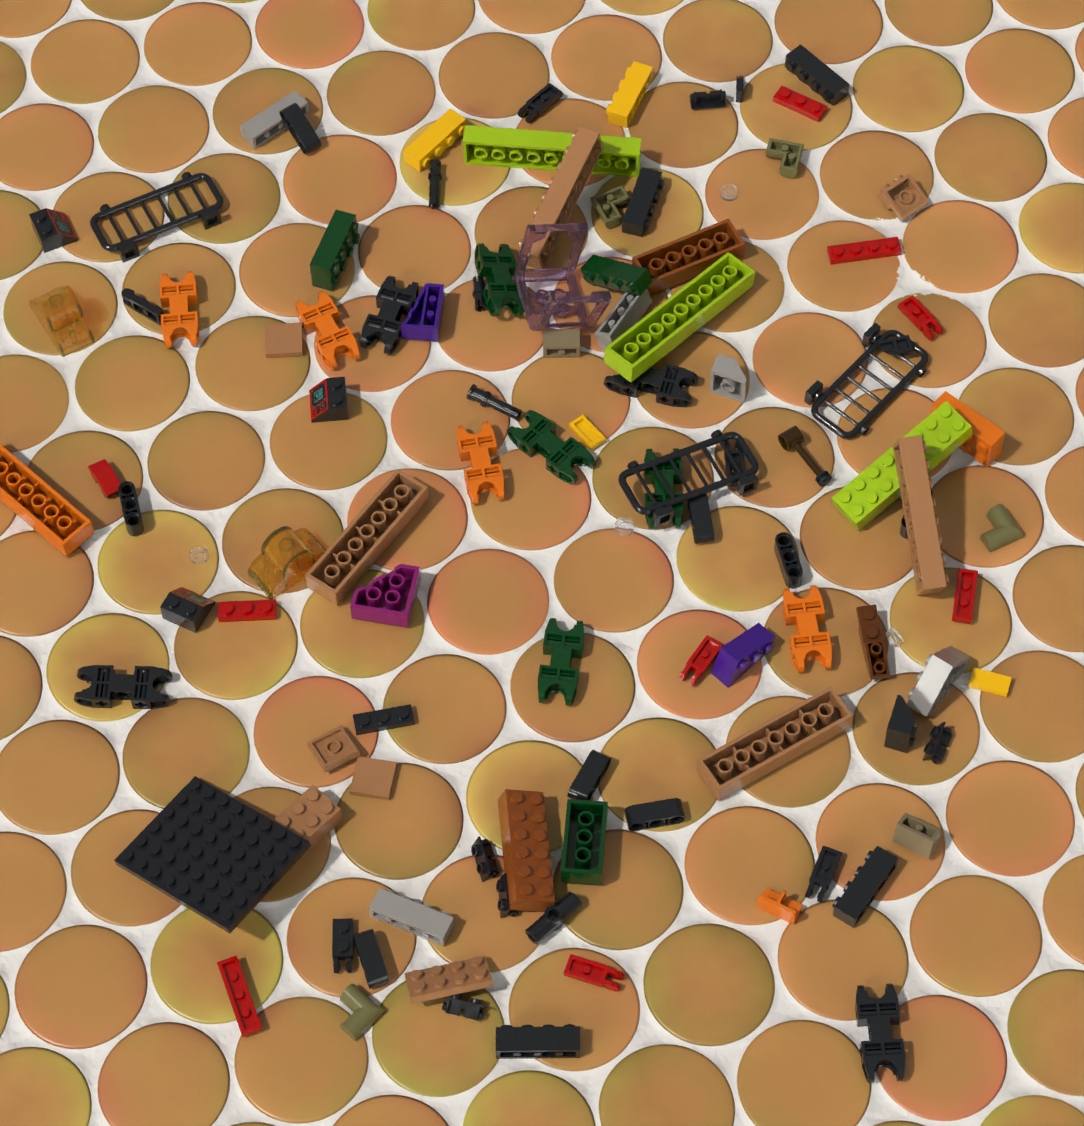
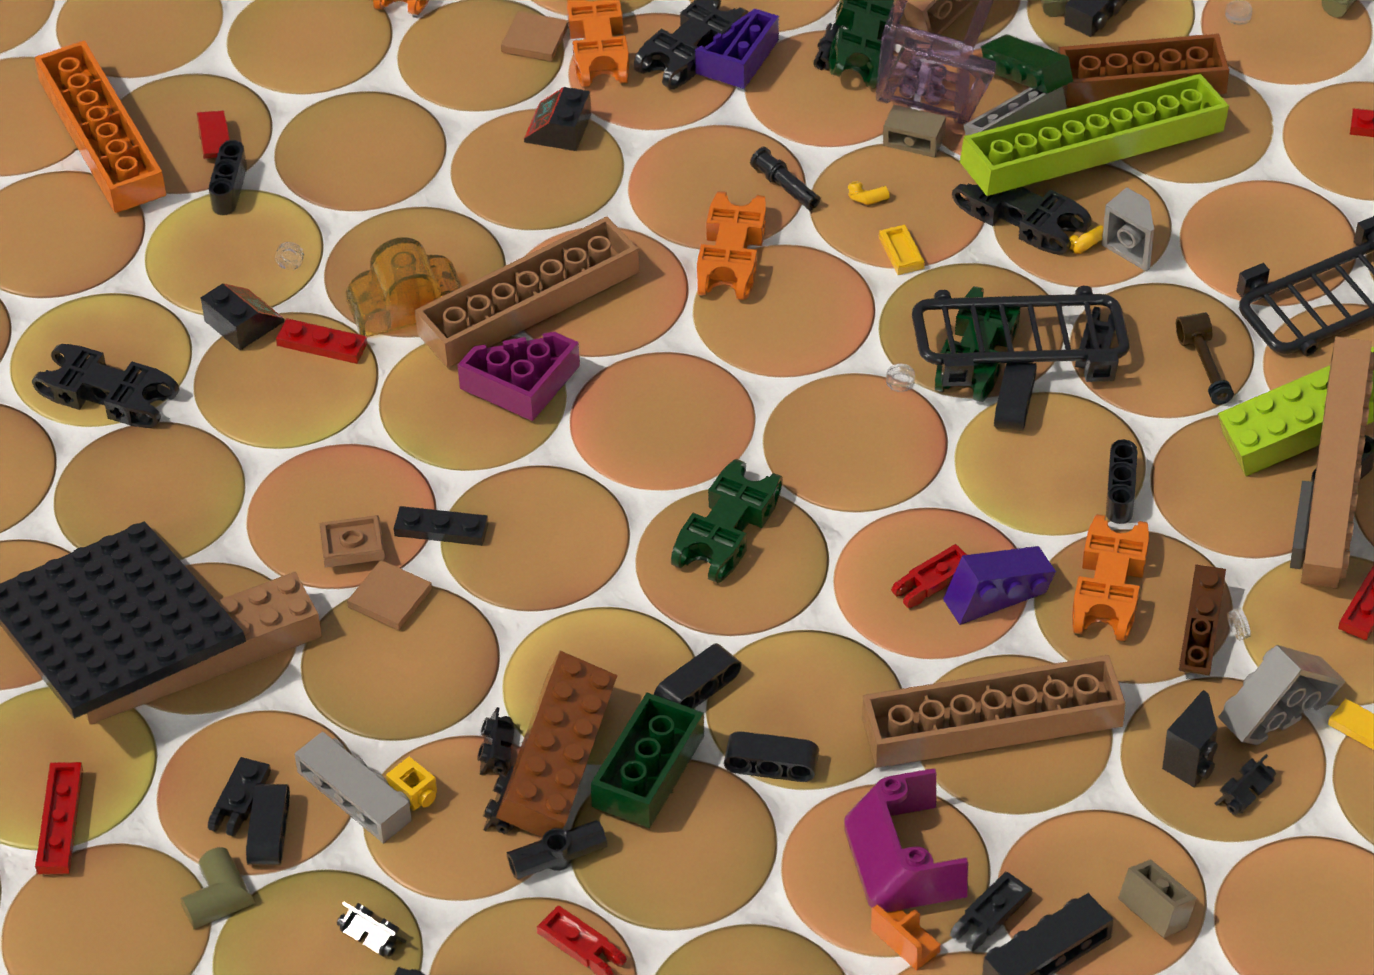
camera: 20 degrees right, 10 degrees down
medium nougat plate [405,956,493,1004] -> none
dark green piece [507,410,595,484] -> none
none -> yellow brick [386,756,437,811]
none -> magenta windscreen [844,768,968,912]
none -> yellow arm [848,181,890,205]
none -> yellow arm [1069,225,1104,254]
none -> dark grey tile [1290,481,1314,569]

